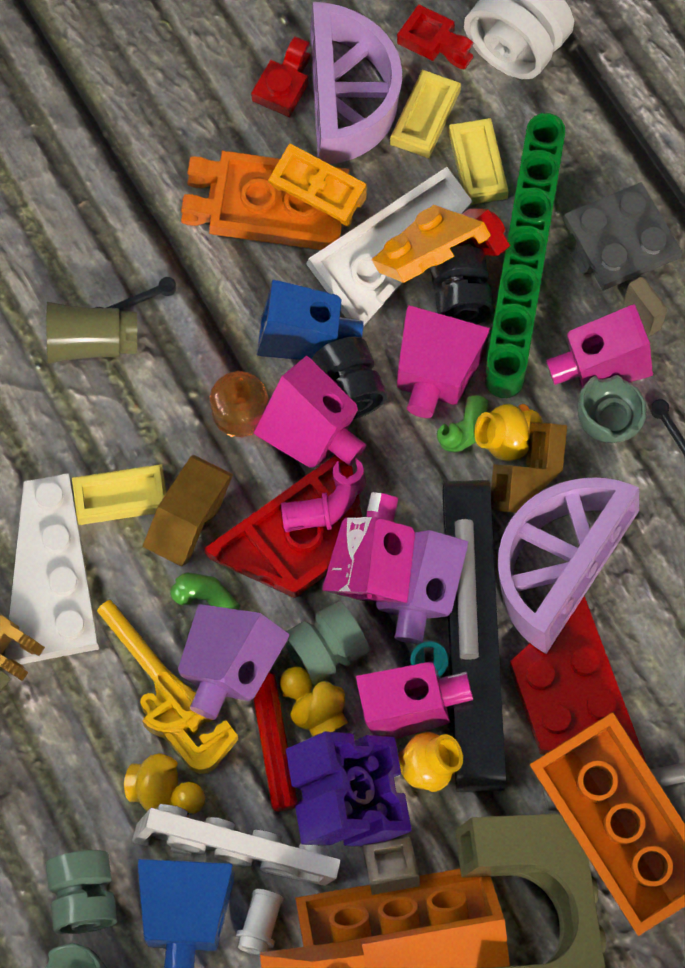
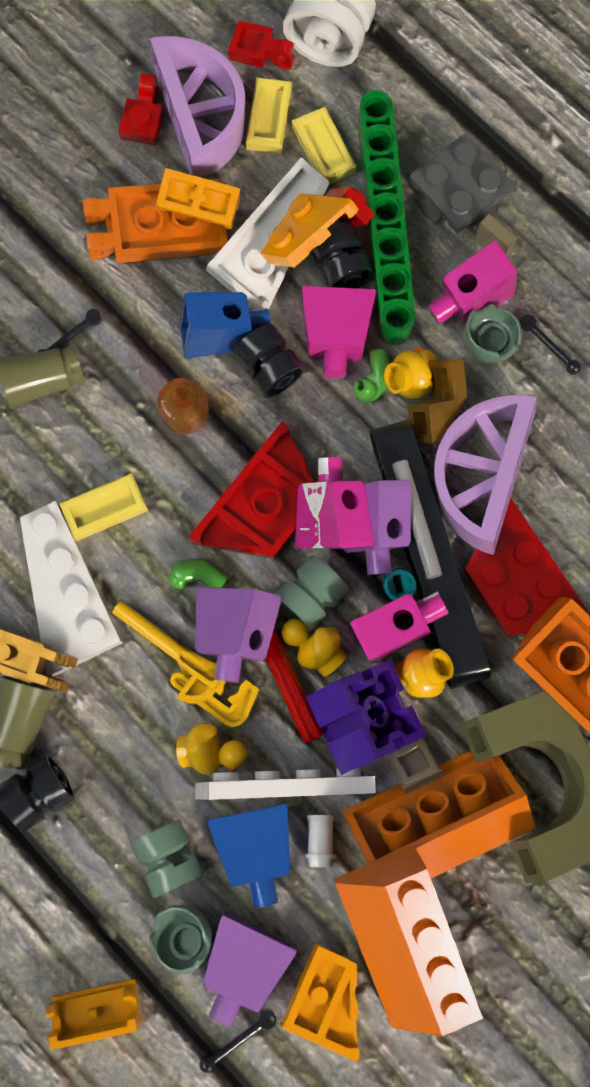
camera: 15 degrees left, 10 degrees up
pearl gold slope [142,455,233,567] -> none
dark pink torso [254,356,366,468] -> none
dark pink piece [281,458,366,532] -> none

